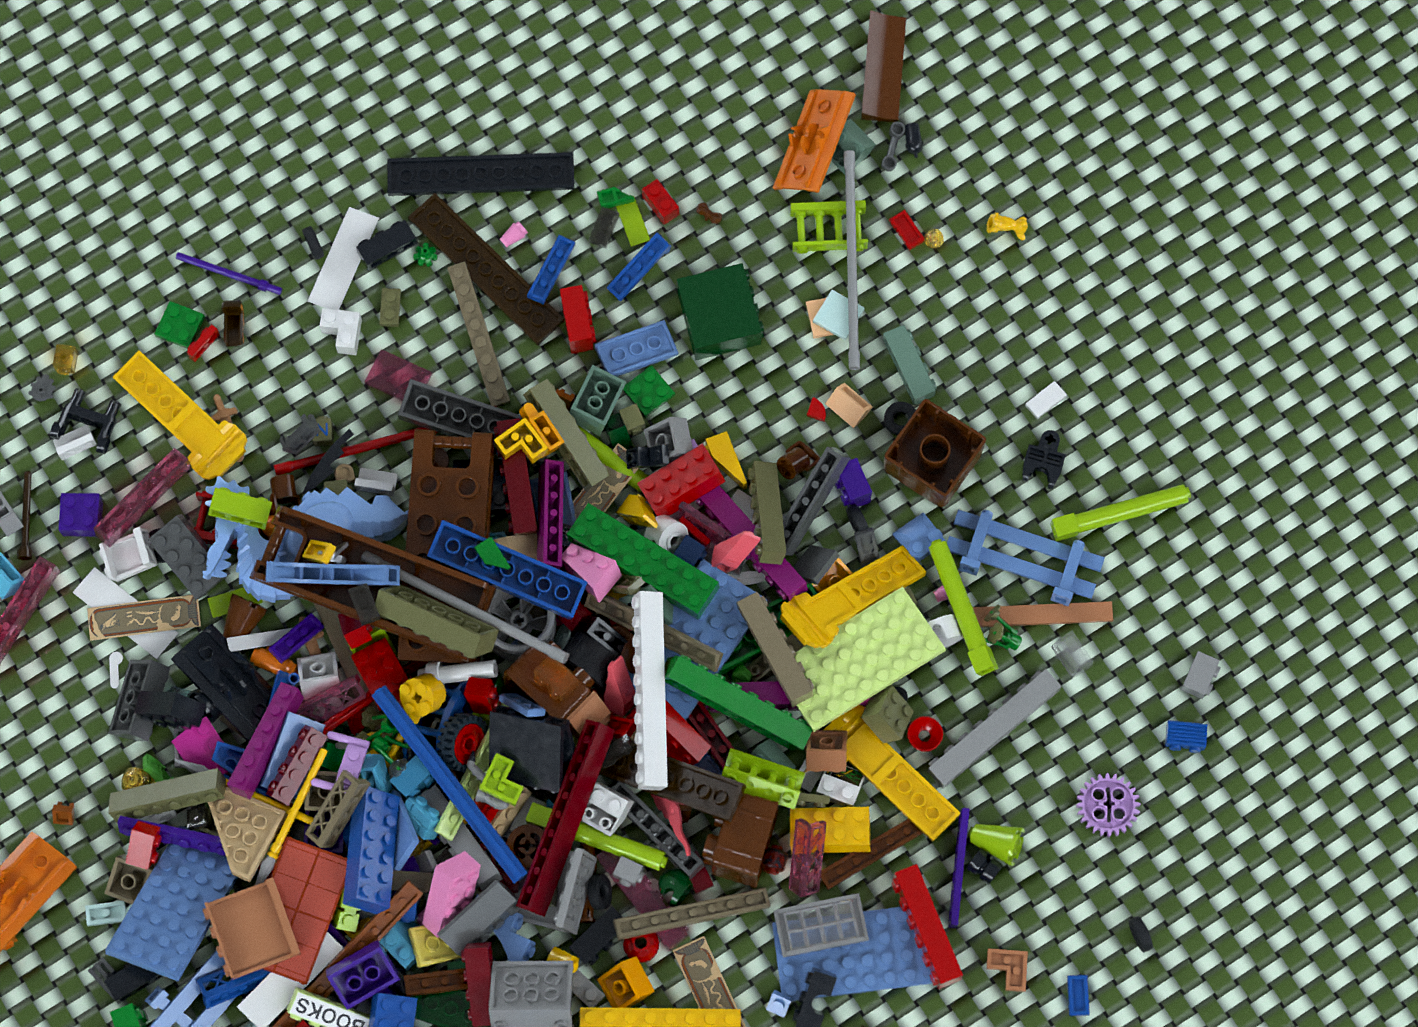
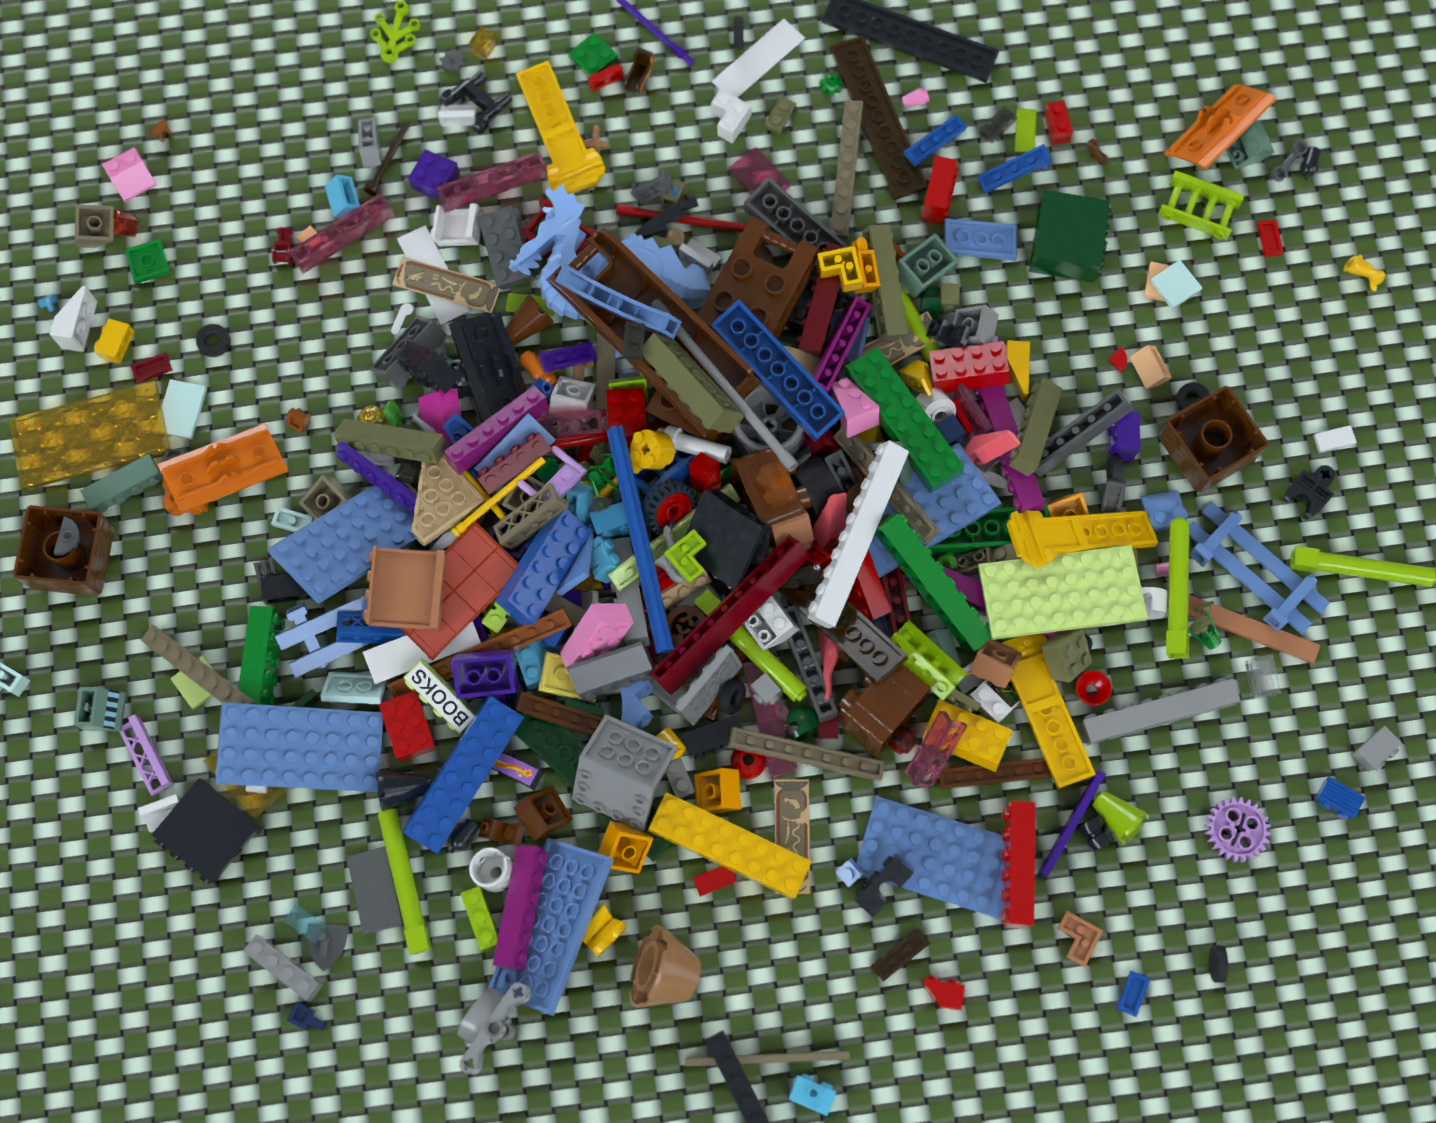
camera: 25 degrees right, 0 degrees up
brick [125,821,162,870] -> none
lime brick [208,487,272,530] -> none
white sticker [227,628,292,652] -> none
reddish brown piece [270,474,301,515] -> none
yellow piece [302,540,348,564] -> none
red brick [337,613,373,649] -> none
black brick [356,220,417,271] -> none
dark red brick [461,942,493,1027] -> none
green tile [474,537,511,570] -> none
medium blue tile [499,693,545,717] -> none
green tile [596,187,635,210] -> none
olive plate [611,574,645,595] -> none
green plate [623,365,675,418] -> none
dark tan brick [737,592,815,707] -> none
clear piece [773,893,869,958] -> none
reddish brown piece [777,441,820,480] -> none
dark grey tile [793,545,839,584] -> none
light grey piece [844,150,860,370] -> none
reddish brown arch [861,10,906,122] -> none
sand green brick [883,325,937,405] -> none
clear yellow tile [924,229,944,249] -> none

